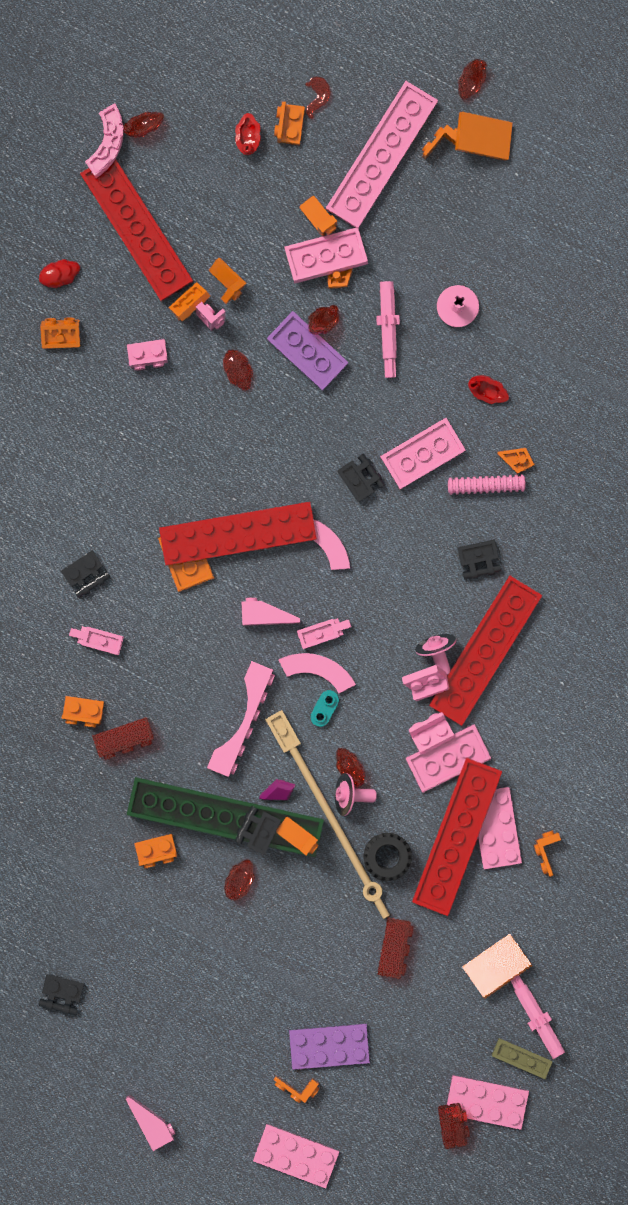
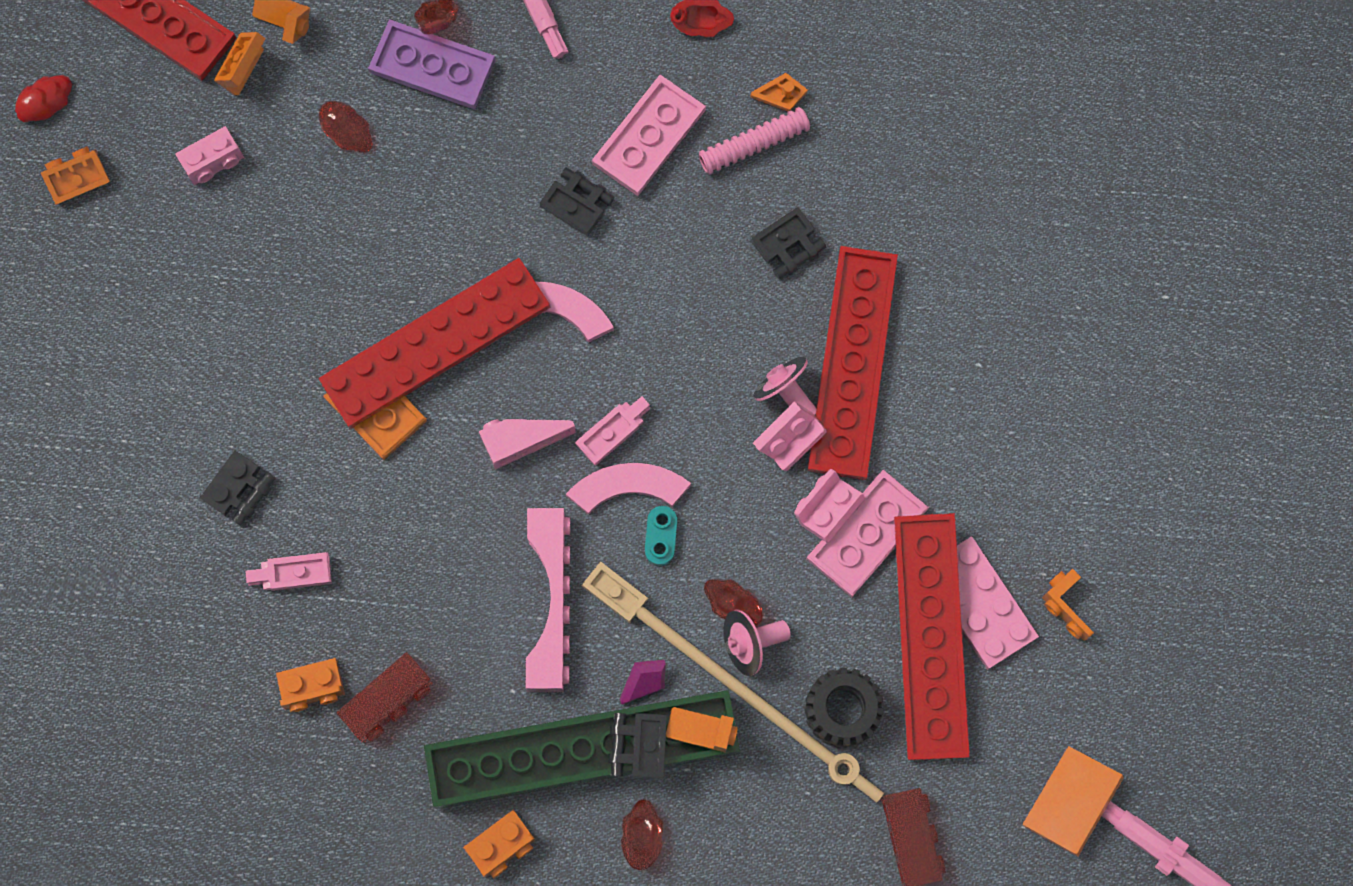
camera: 25 degrees left, 10 degrees down
bright pink bracket [196,302,226,331] -> none

